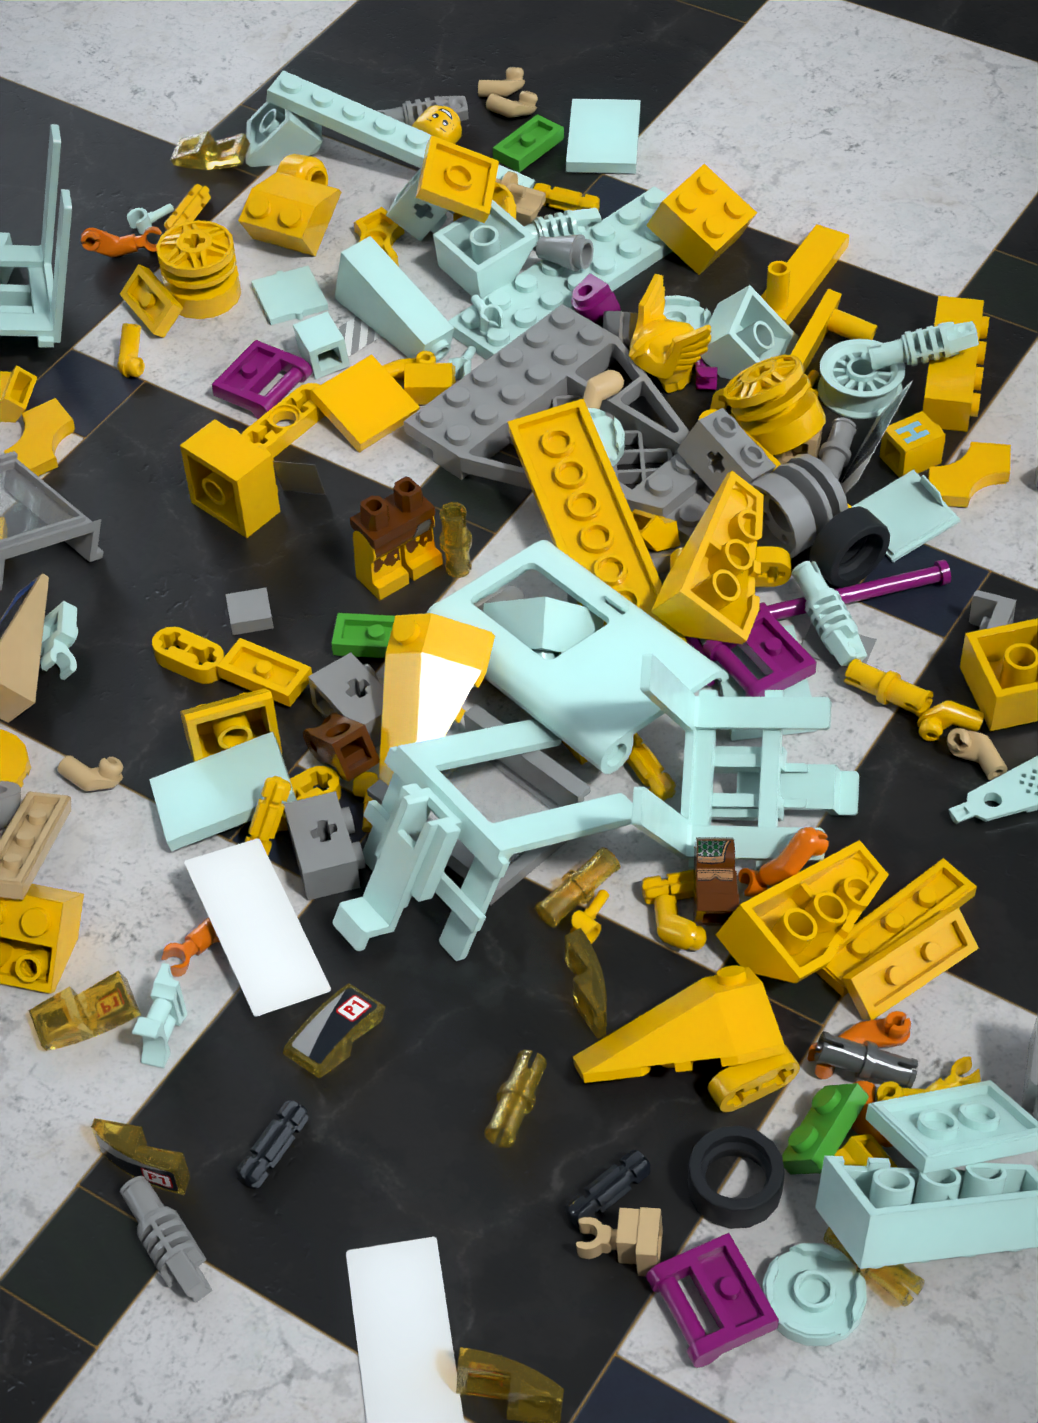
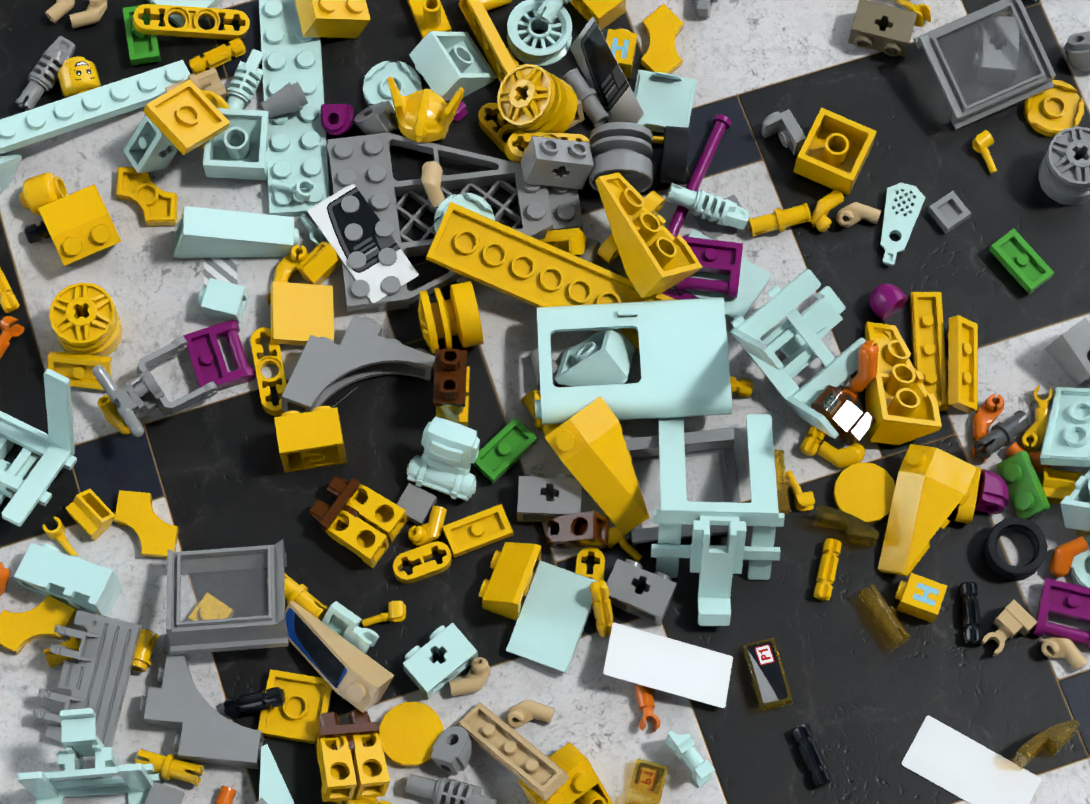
camera: 55 degrees left, 20 degrees up
light aqua piece [251,266,329,325] -> none
clear yellow pin [439,502,473,578] -> none
none -> light grey piece [92,336,218,437]
none -> yellow beam [132,4,250,40]
none -> yellow pin [267,573,328,620]
none -> light grey arch [282,315,435,413]
none -> sticker [308,184,419,303]
none -> yellow hips [309,476,408,568]
none -> yellow hand [362,601,406,627]
none -> light aqua brick [403,623,478,700]
none -> light aqua piece [406,416,480,501]
none -> yellow arm [408,506,447,546]
none -> yellow wheel [417,281,484,354]
none -> tan arm [506,699,555,728]
none -> yellow axle [813,538,842,601]
none -> yellow tile [833,462,895,525]
none -> magenta piece [869,283,908,323]
none -> yellow brick [894,573,948,623]
none -> magenta piece [975,469,1009,514]
none -> tan arm [1041,637,1088,671]
none -> orange arm [1049,536,1089,578]

